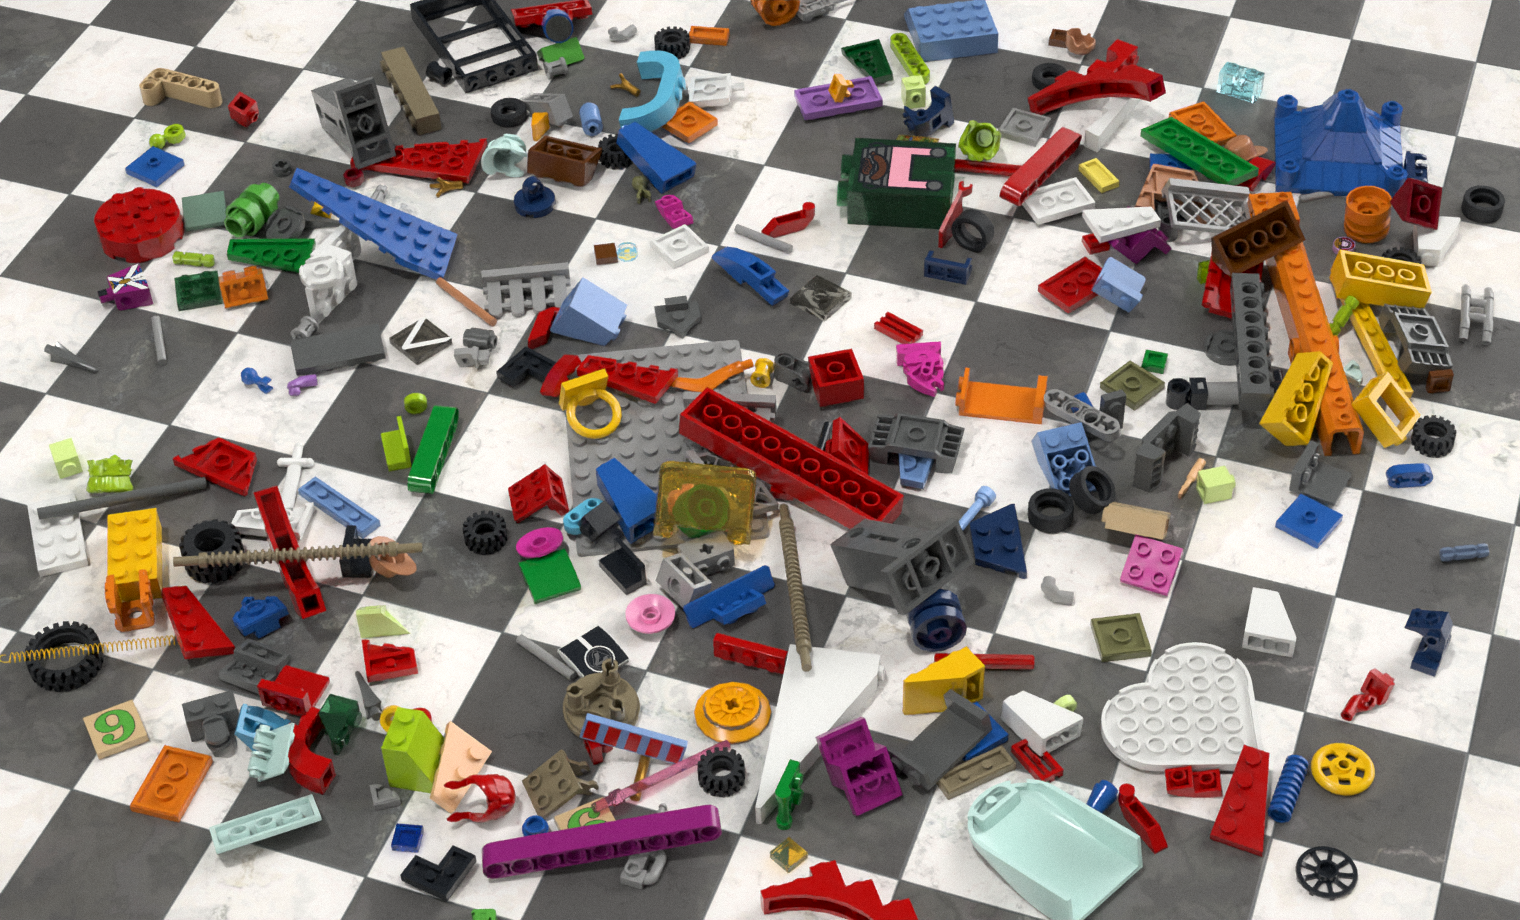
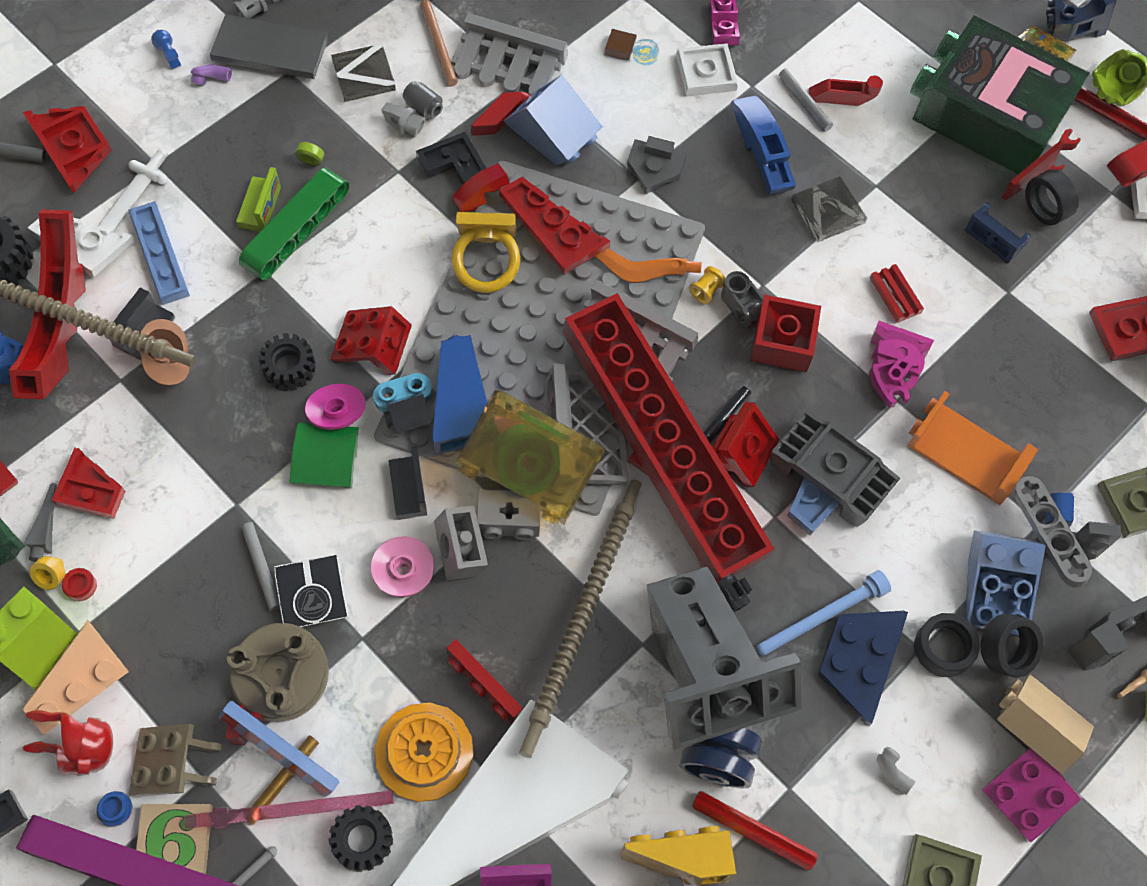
camera: 20 degrees right, 20 degrees up
yellowish green slope [356,605,411,638] -> none
blue bracket [683,565,775,628] -> none

